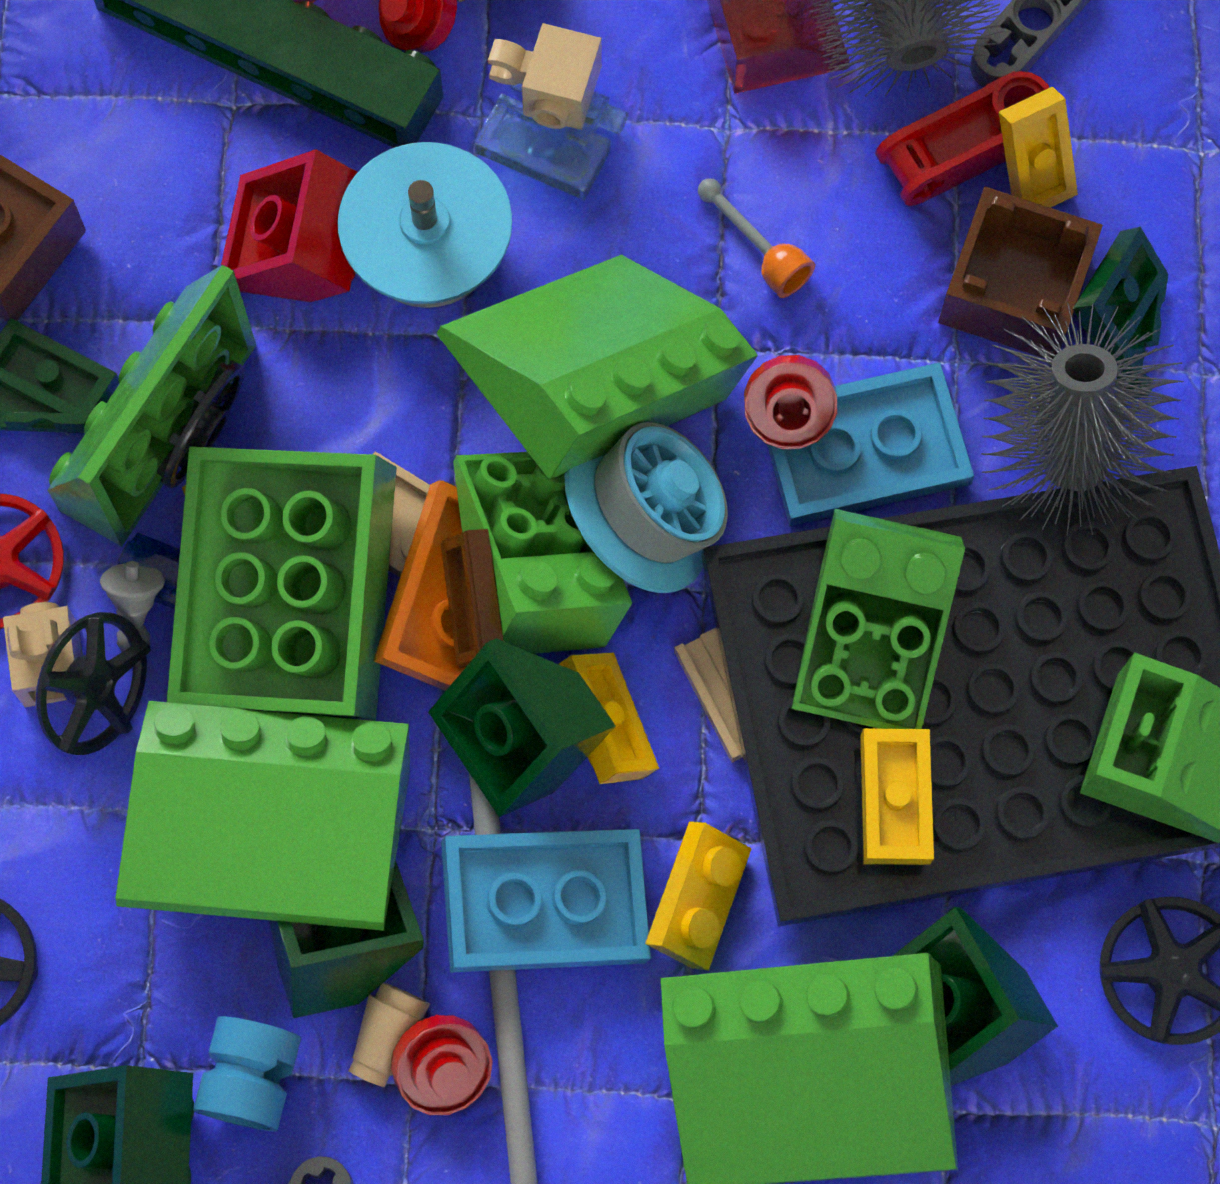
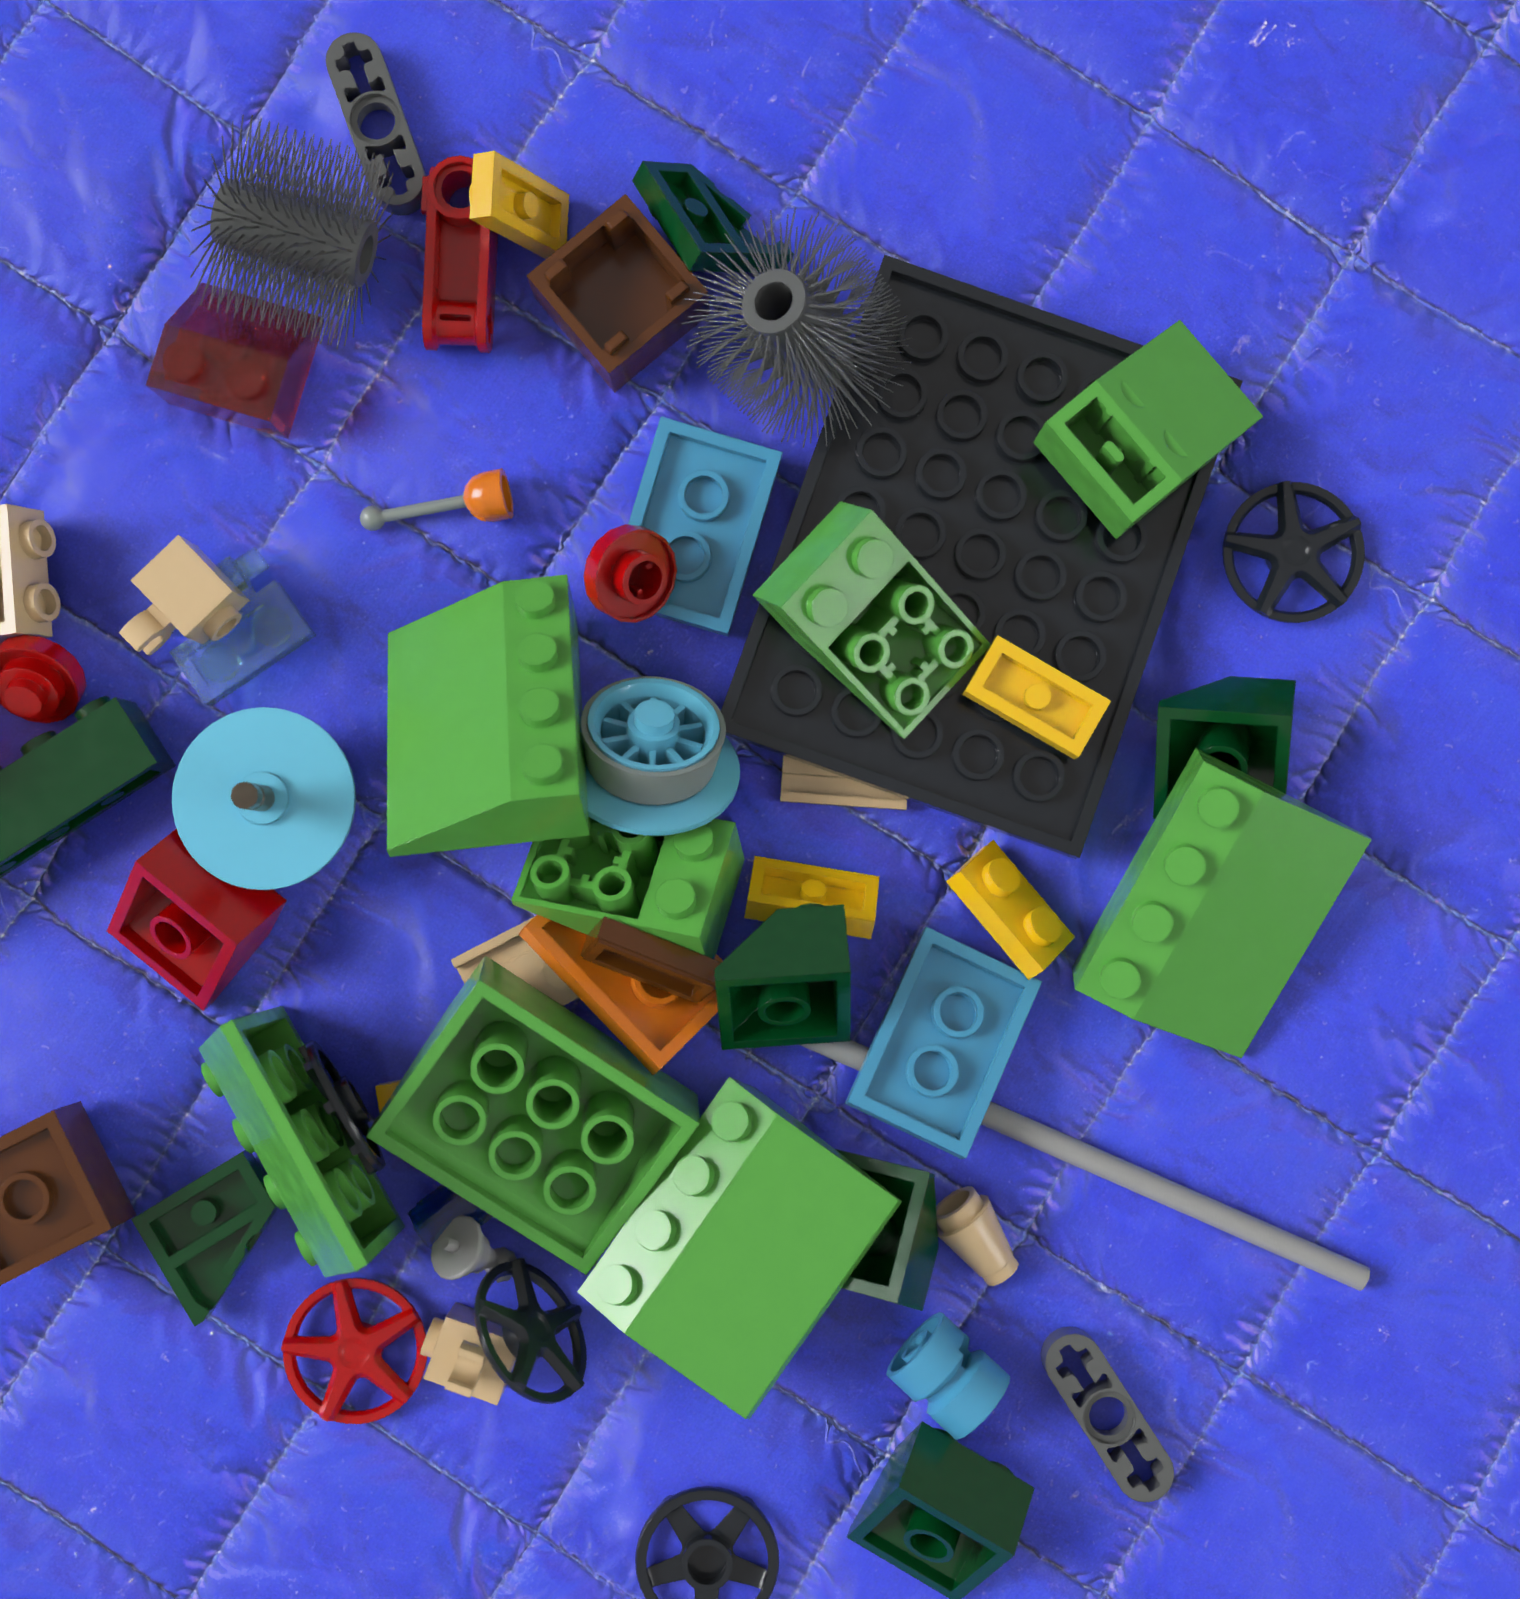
camera: 65 degrees left, 15 degrees up
red plate [391,1015,493,1115] -> none

